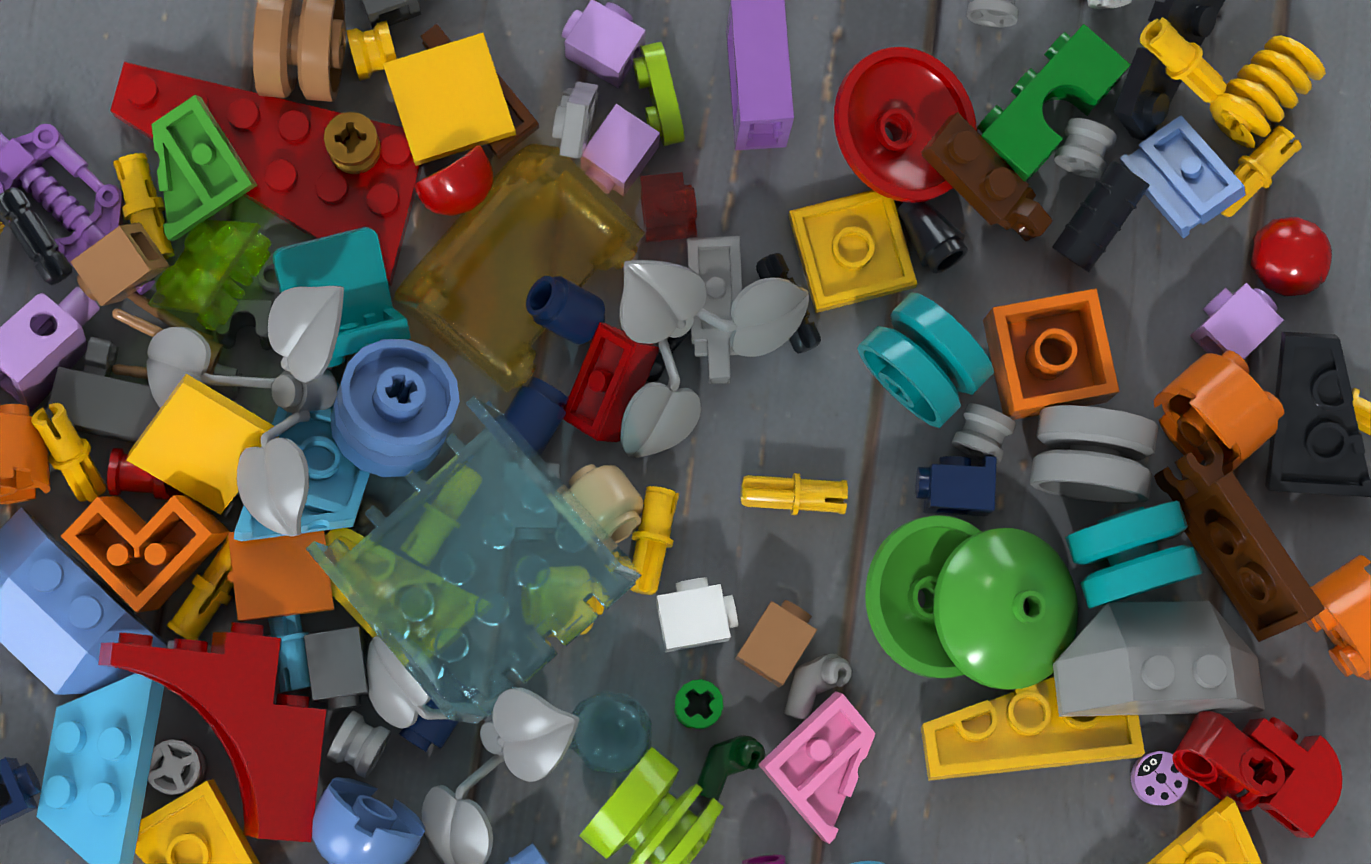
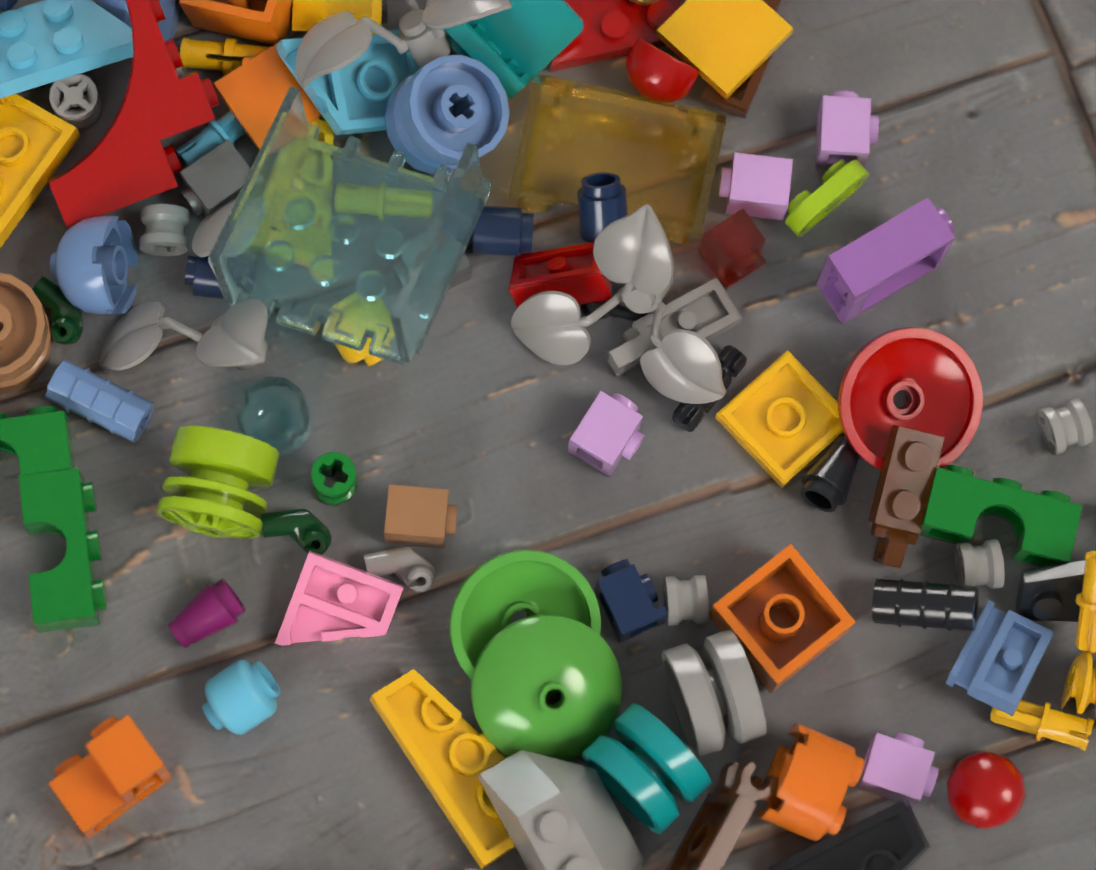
camera: 65 degrees right, 5 degrees down
light grey hinge [552,81,599,158] -> none
tan head [564,464,643,545] -> none
yellow axle [627,486,679,595] -> none
white brick [656,577,738,653] -> none
yellow axle [740,473,848,515] -> none
teal wheel [857,292,994,428] -> none
none -> lavender brick [567,391,645,477]

